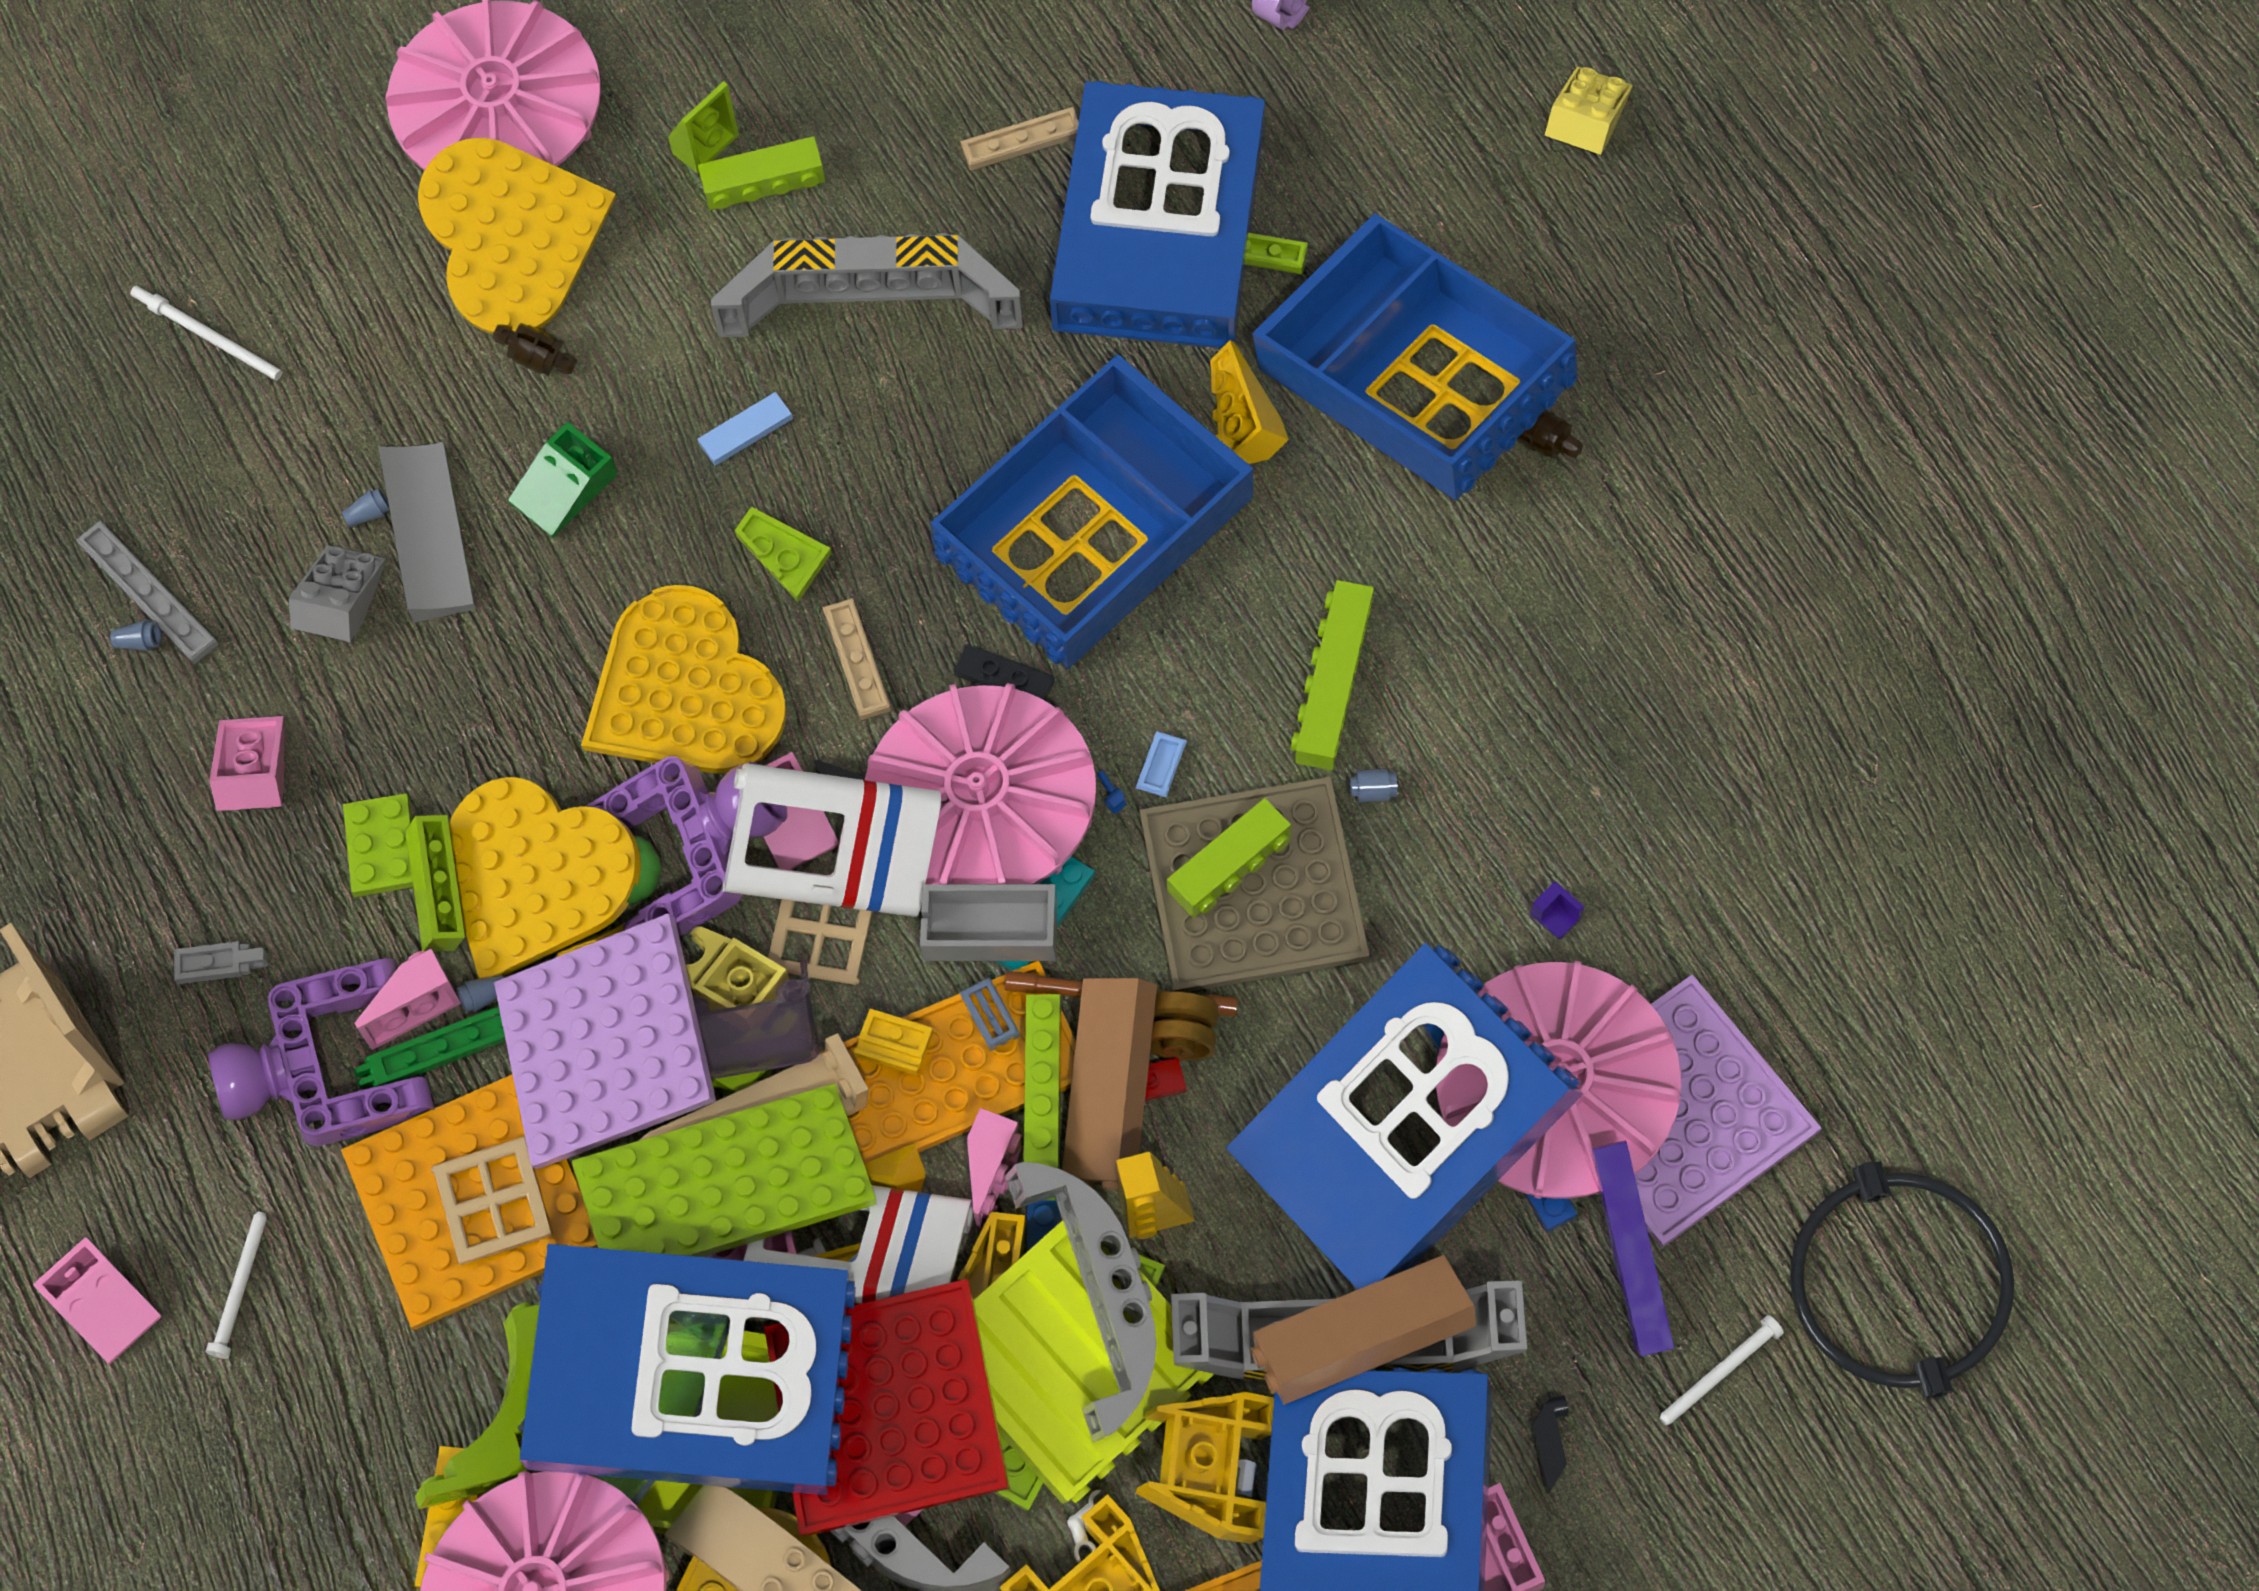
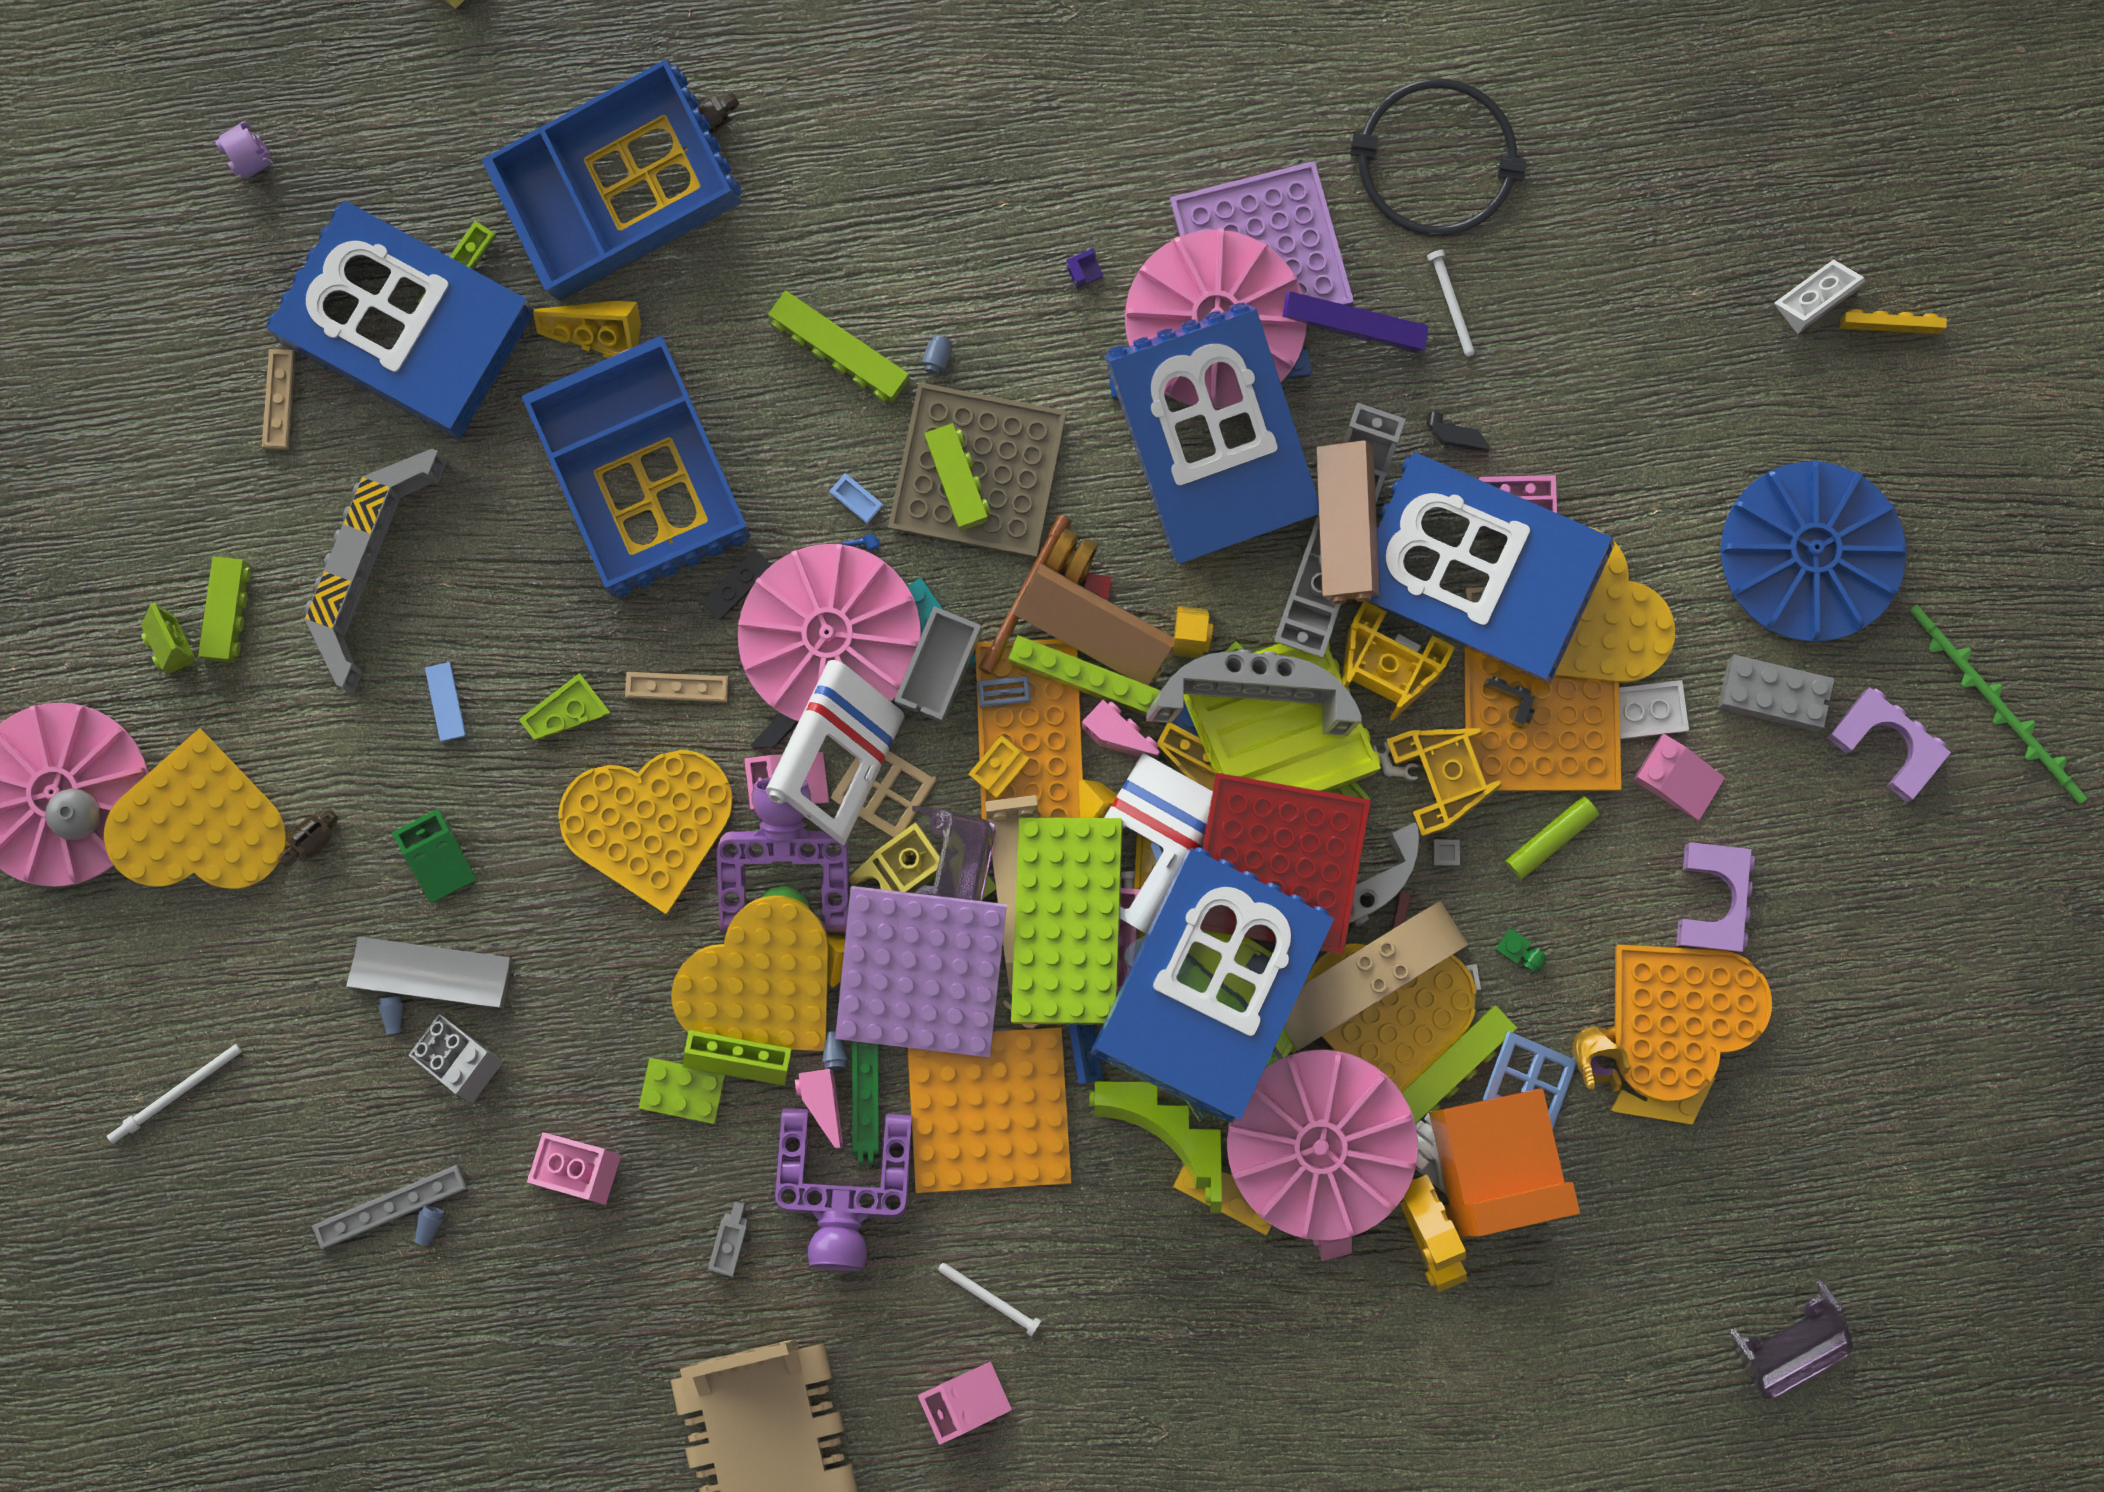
camera: 70 degrees left, 15 degrees up
tan window [431,1136,553,1266] -> none
none -> light grey cylinder [45,789,100,840]

